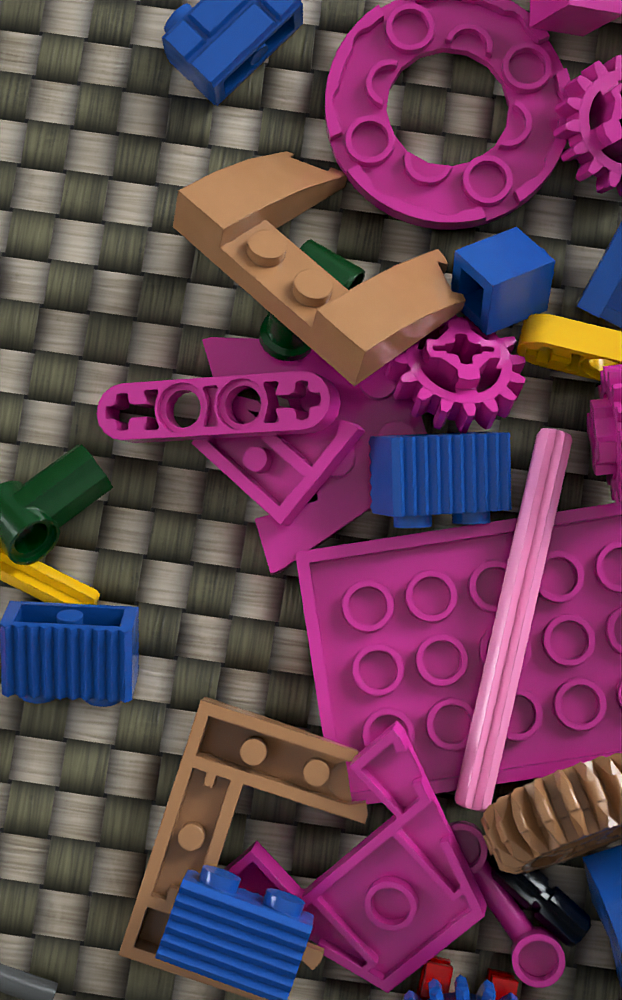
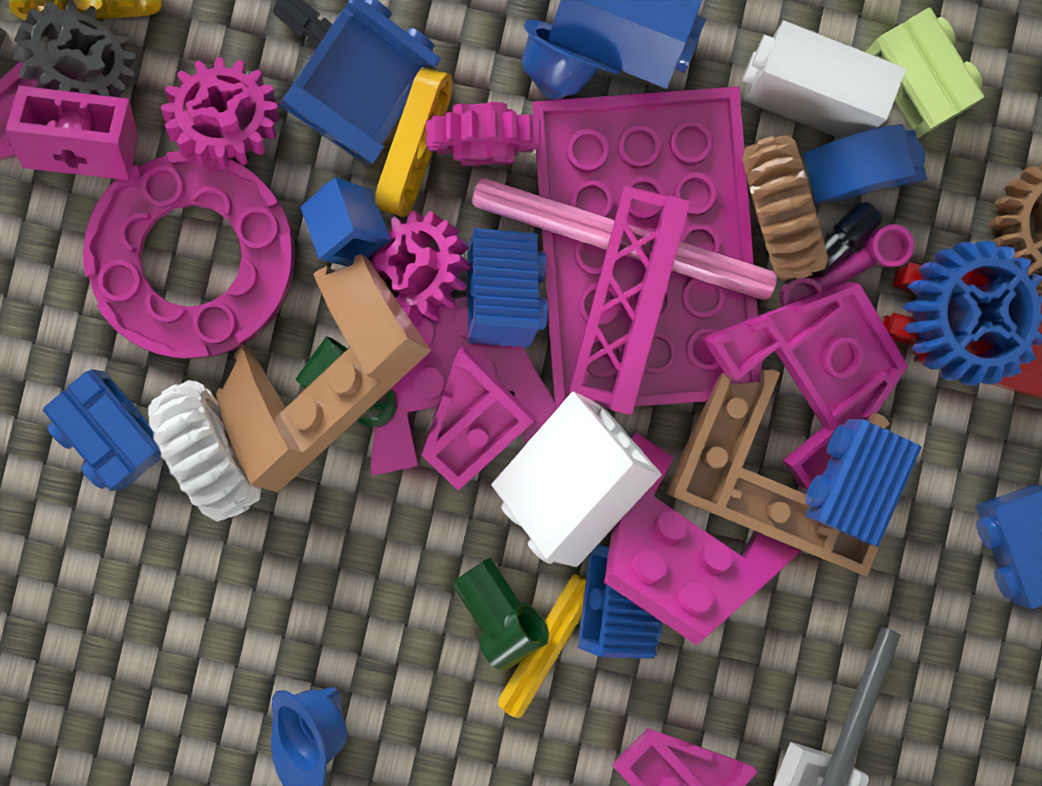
camera: 85 degrees left, 5 degrees up
dark pink beam [96,371,341,443] -> none
none -> white gear [148,380,261,522]
none -> white brick [491,391,662,567]
none -> dark pink fence [569,185,691,416]
none -> dark pink wing [604,432,802,645]

